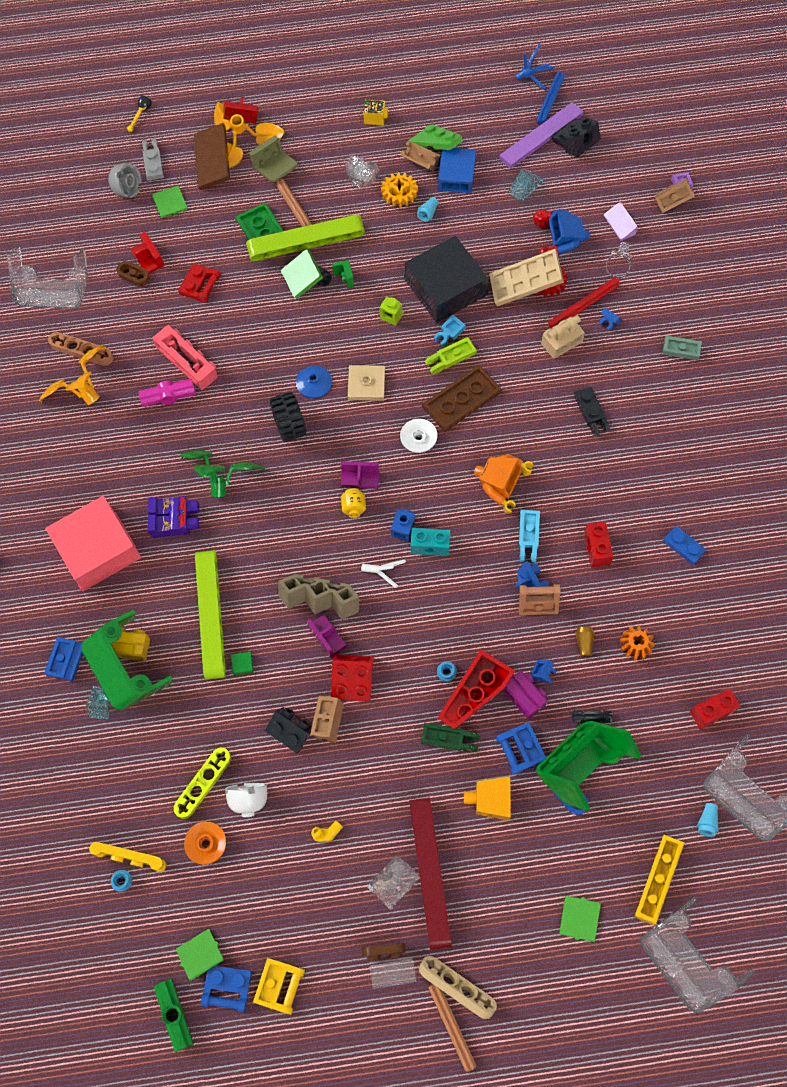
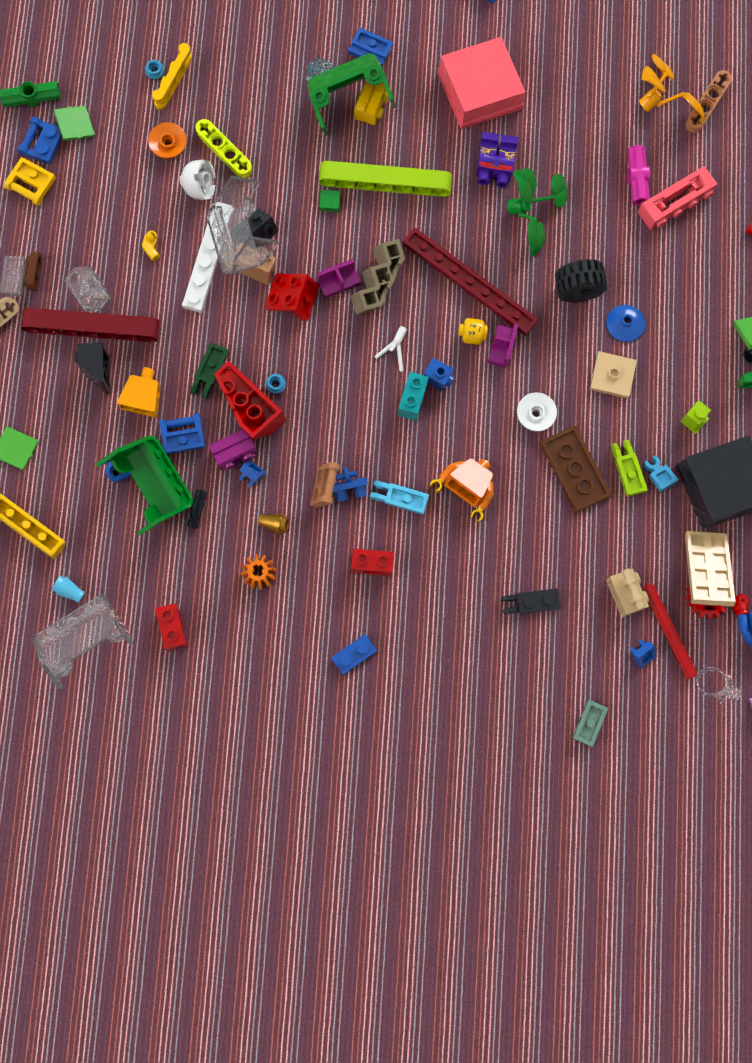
camera: 90 degrees right, 10 degrees up
none -> black slope [74,342,110,394]
none -> white plate [182,200,234,313]
none -> clear windscreen [207,176,279,275]
none -> dark red plate [402,227,538,336]

